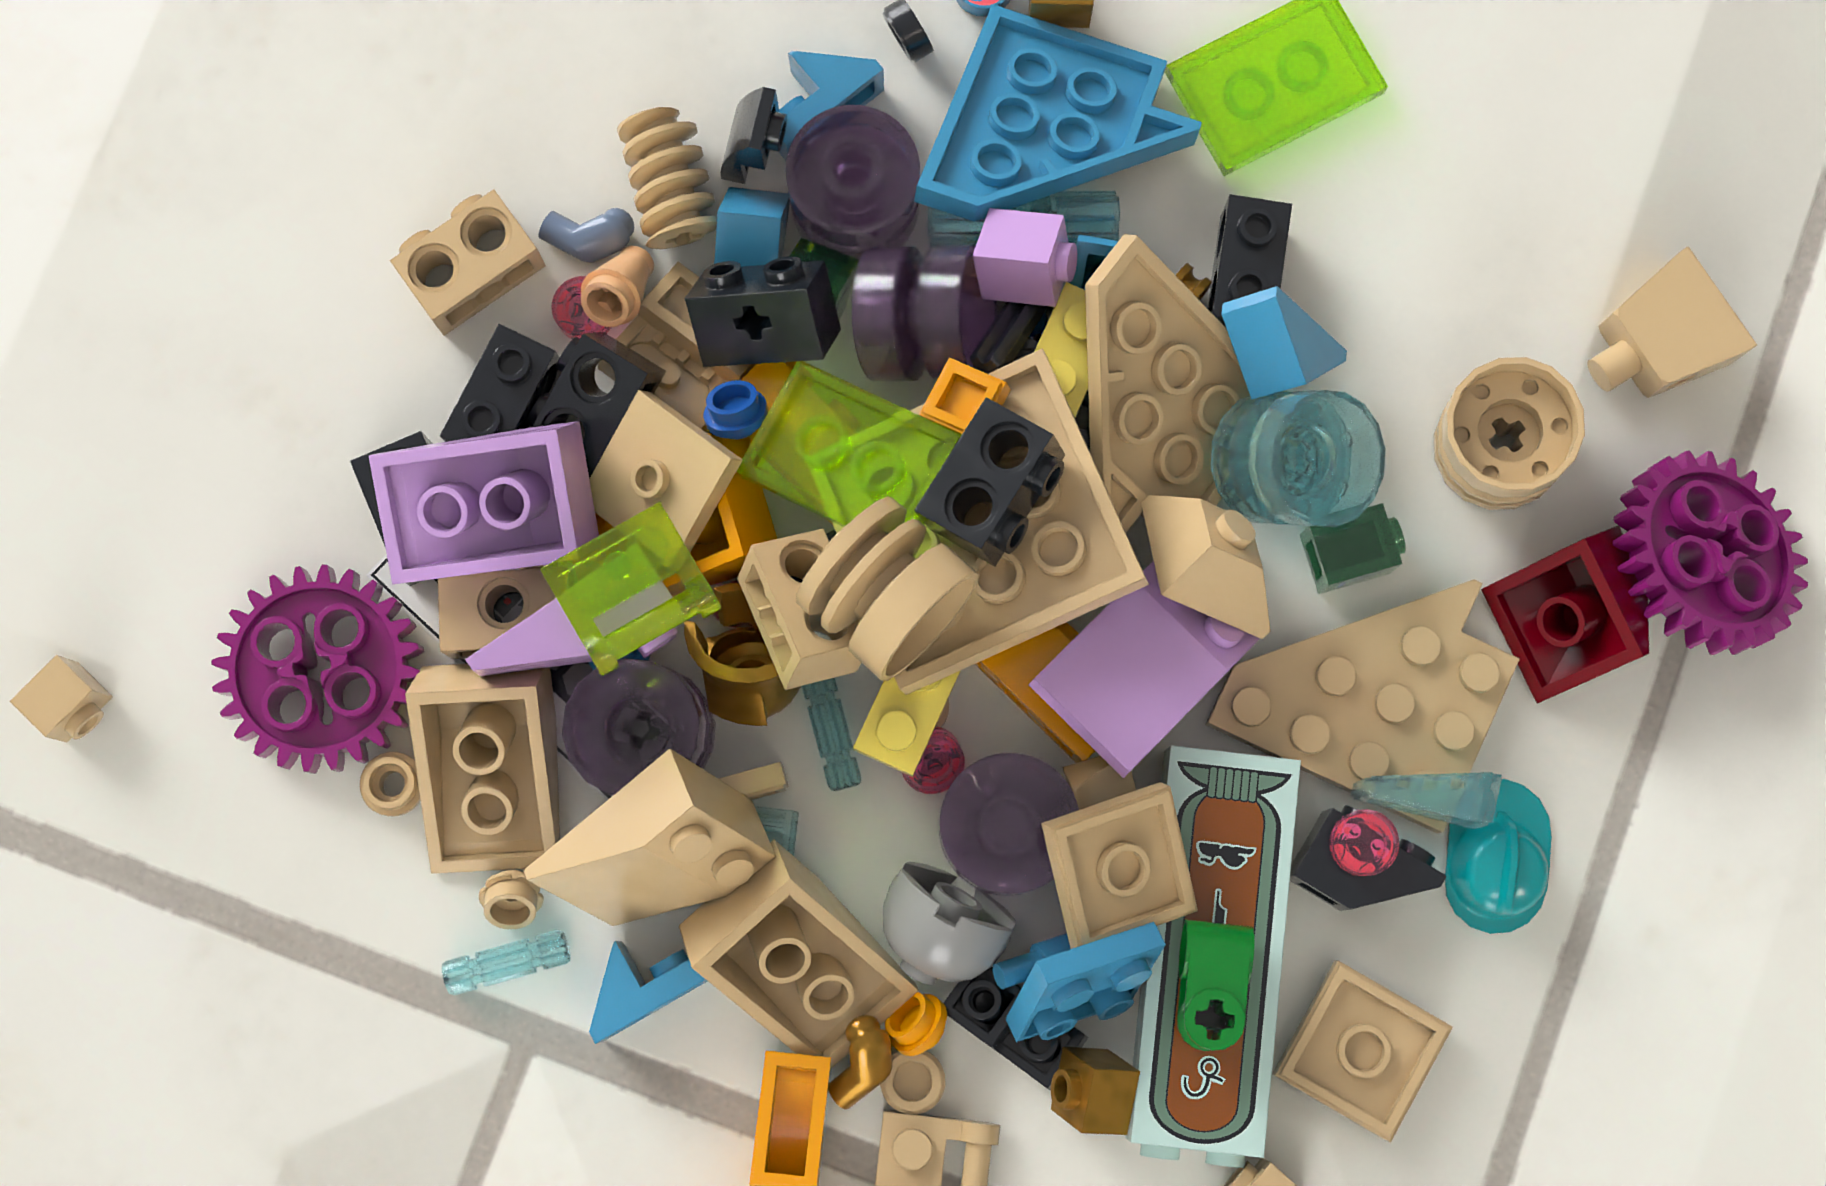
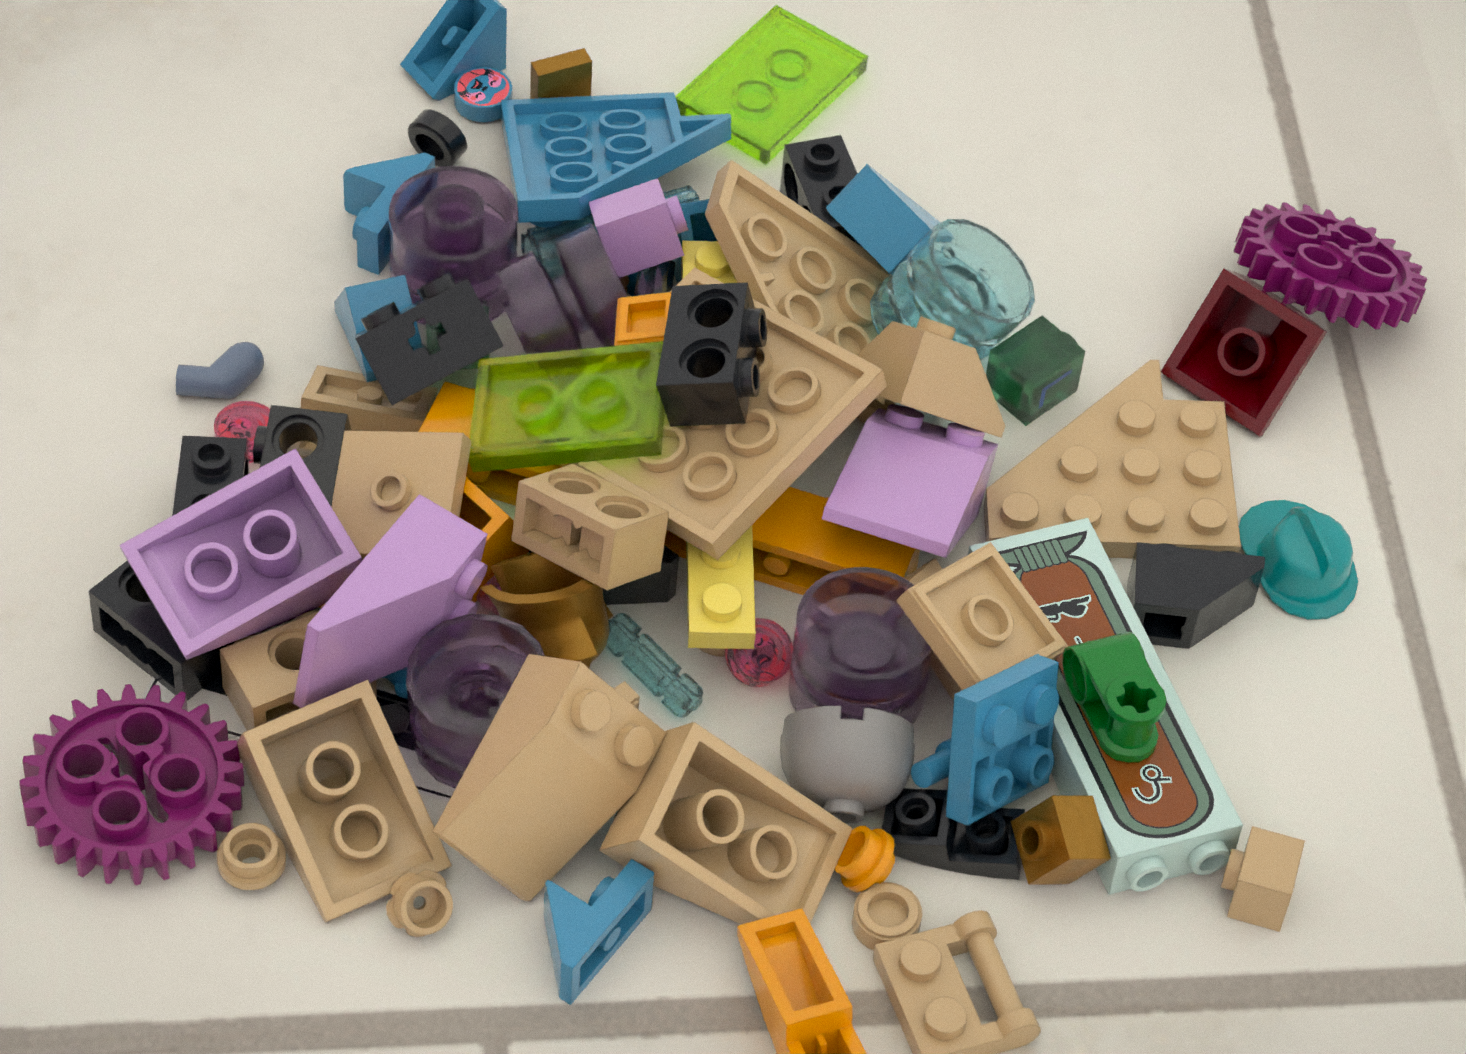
camera: 30 degrees left, 30 degrees down
tan brick [389,189,546,336] -> none
clear light blue axle [442,930,570,995] -> none
clear neon green plate [540,502,722,677] -> none
light nougat cone [581,246,654,327] -> none
tan piece [617,107,717,250] -> none
blue plate [703,380,769,439] -> none
black slope [720,87,787,184] -> none
tan wheel [796,496,979,681] -> none
pearl gold arm [828,1015,893,1109] -> none
tan plate [1272,960,1453,1143] -> none
clear pink tile [1329,809,1399,877] -> none
clear light blue slope [1351,772,1502,829] -> none
tan wheel [1433,357,1585,510] -> none
tan torso [1587,246,1757,398] -> none

